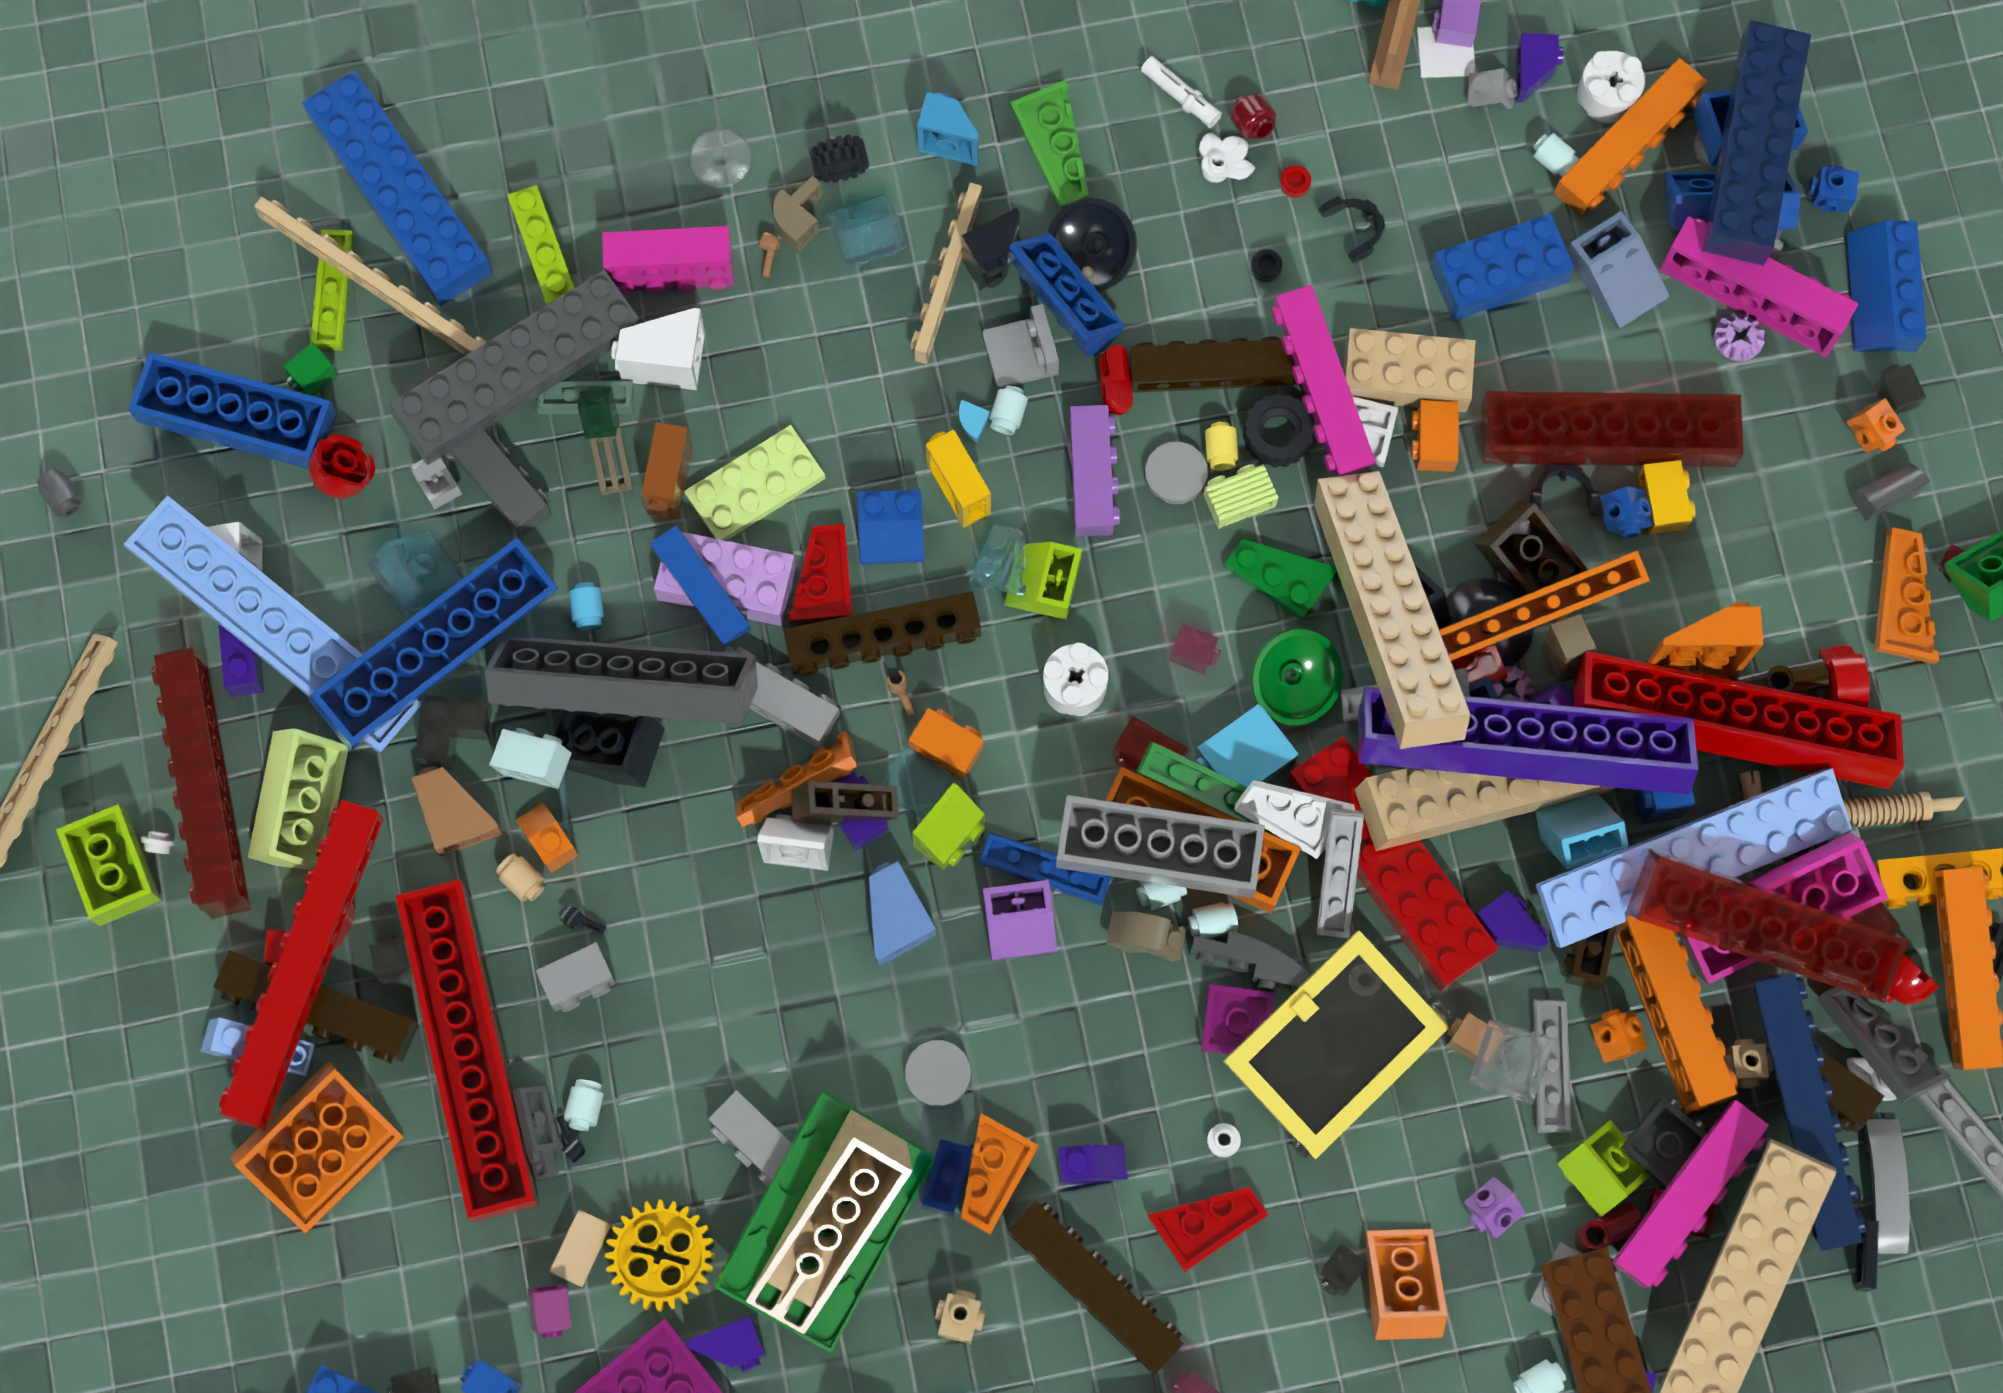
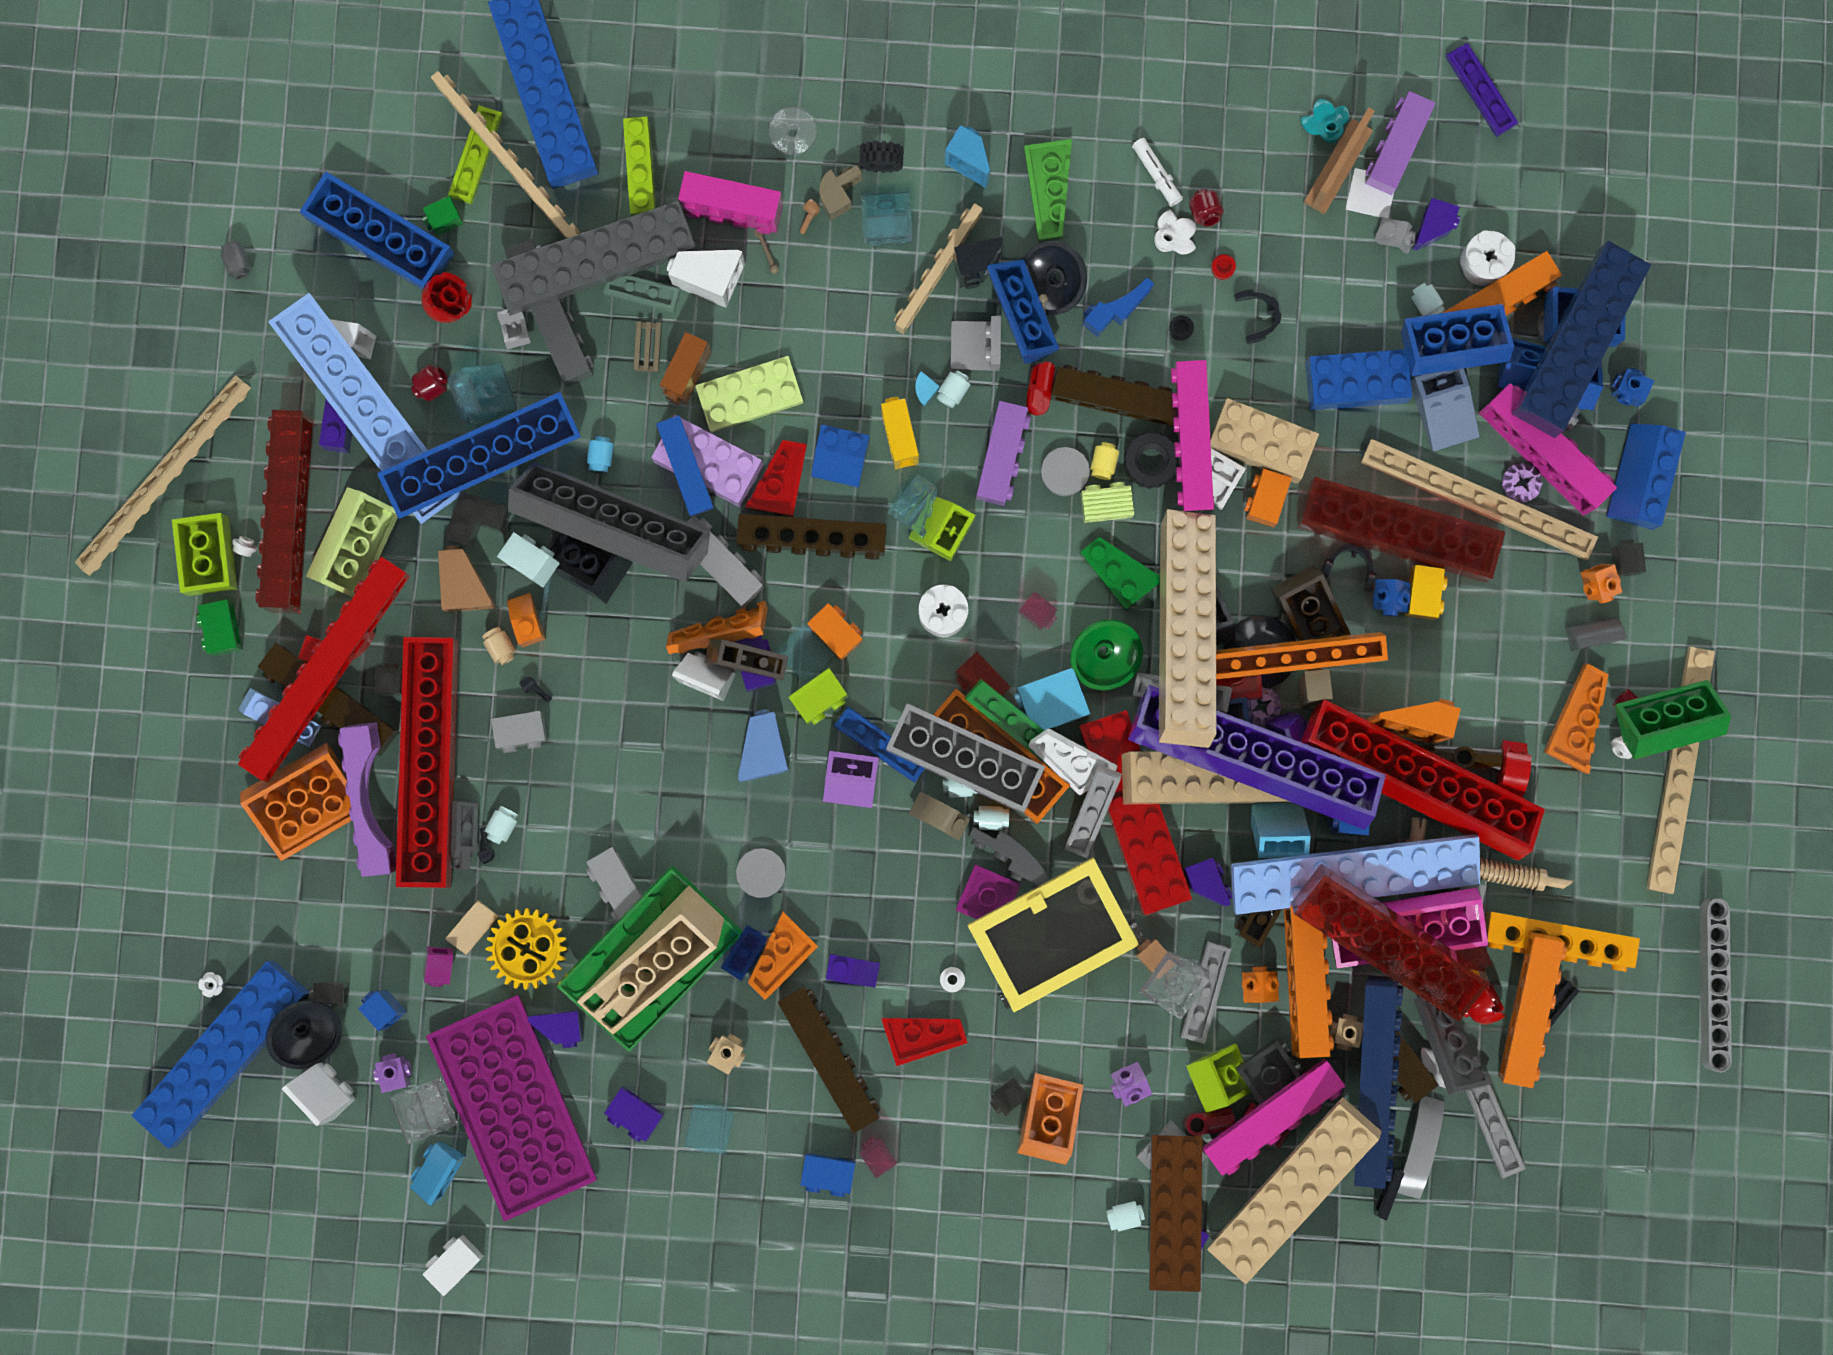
camera: 15 degrees right, 10 degrees up
clear green brick [577,386,619,439] -> none
medium nougat hand [886,670,916,717] -> none
none -> green brick [196,599,243,656]
none -> medium lavender arch [338,722,397,877]
none -> dark red head [411,365,449,401]
none -> dark tan hinge [754,228,779,274]
none -> blue slope [1083,278,1154,337]
none -> tan plate [1360,439,1598,560]
none -> blue brick [1401,304,1514,376]
none -> white plate [1611,736,1632,759]

